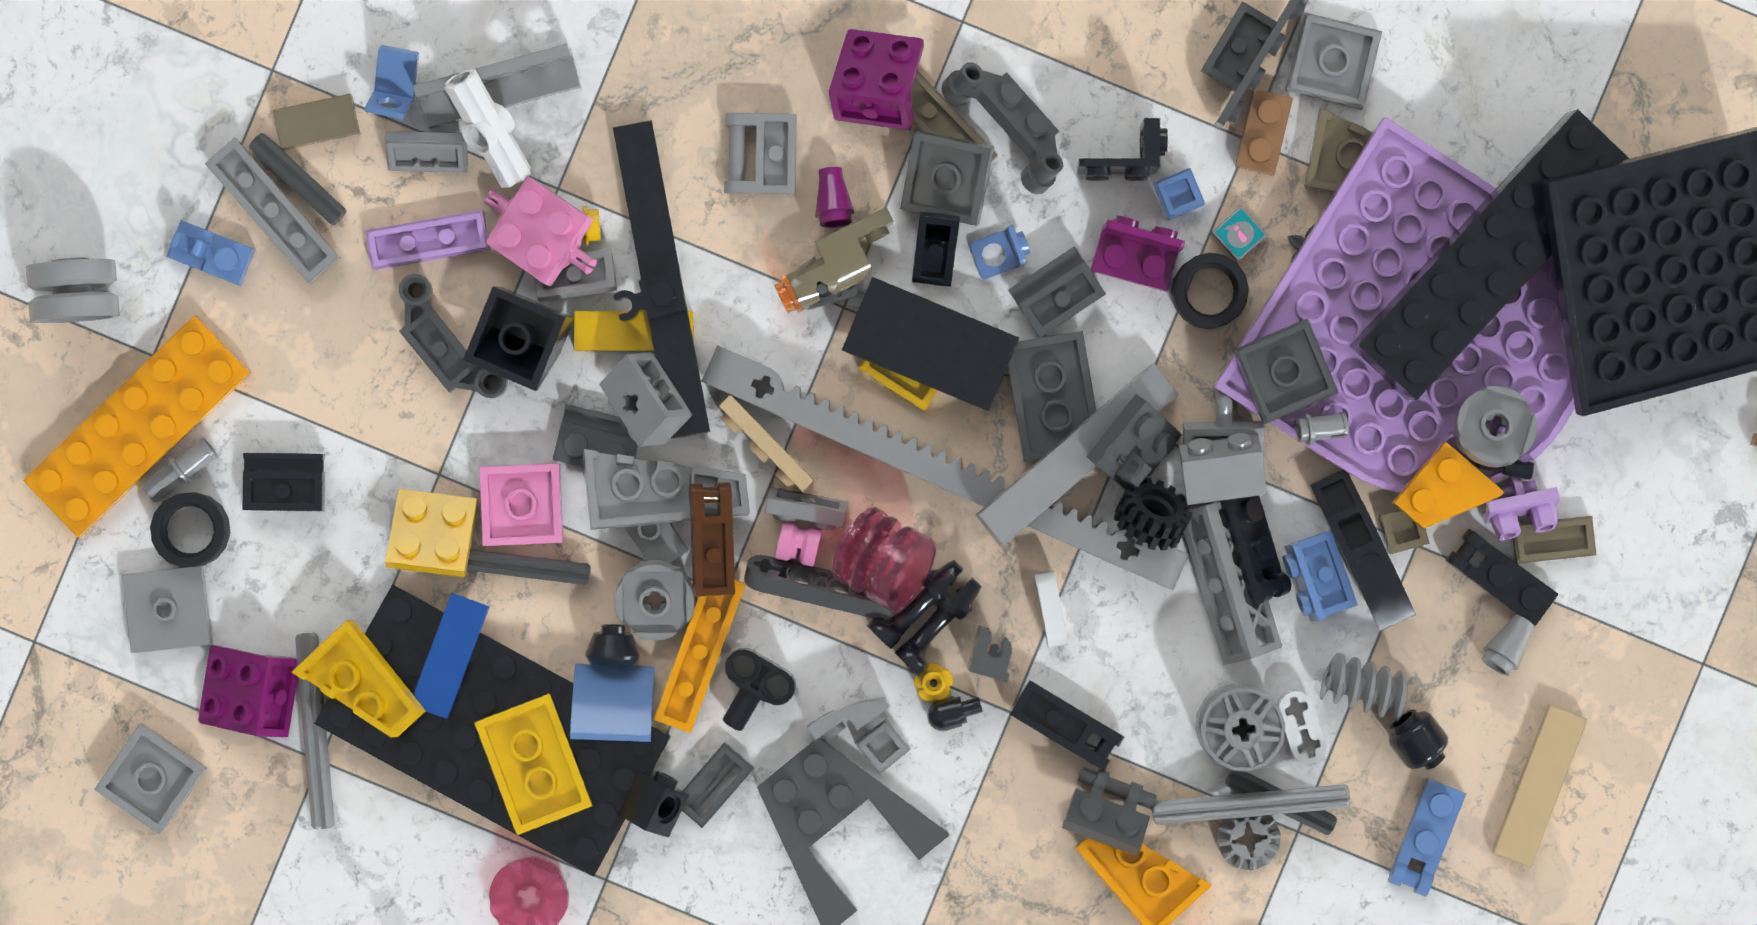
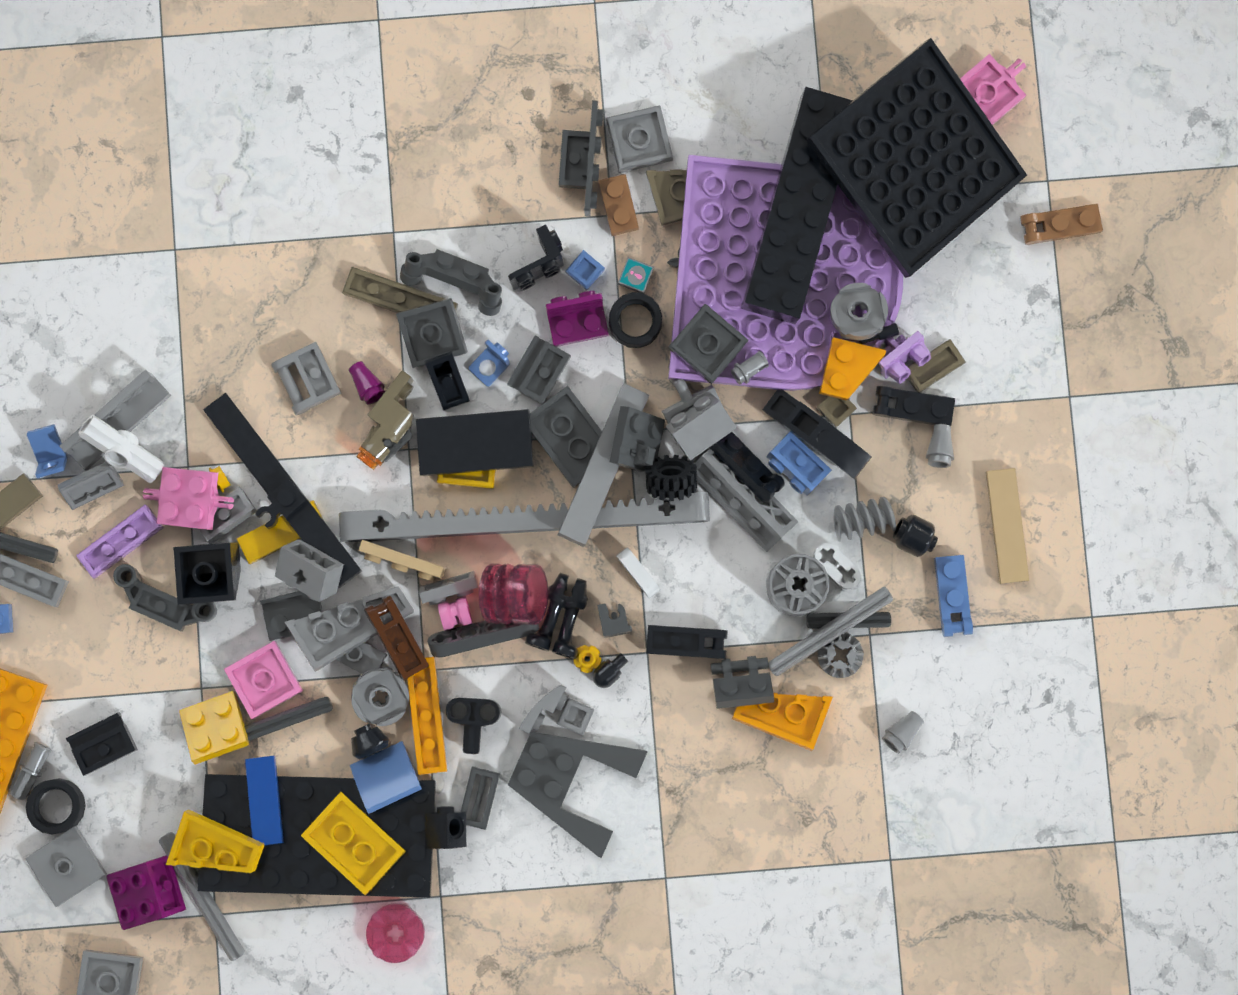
camera: 30 degrees left, 5 degrees down
magenta bracket [828,29,924,131] -> none

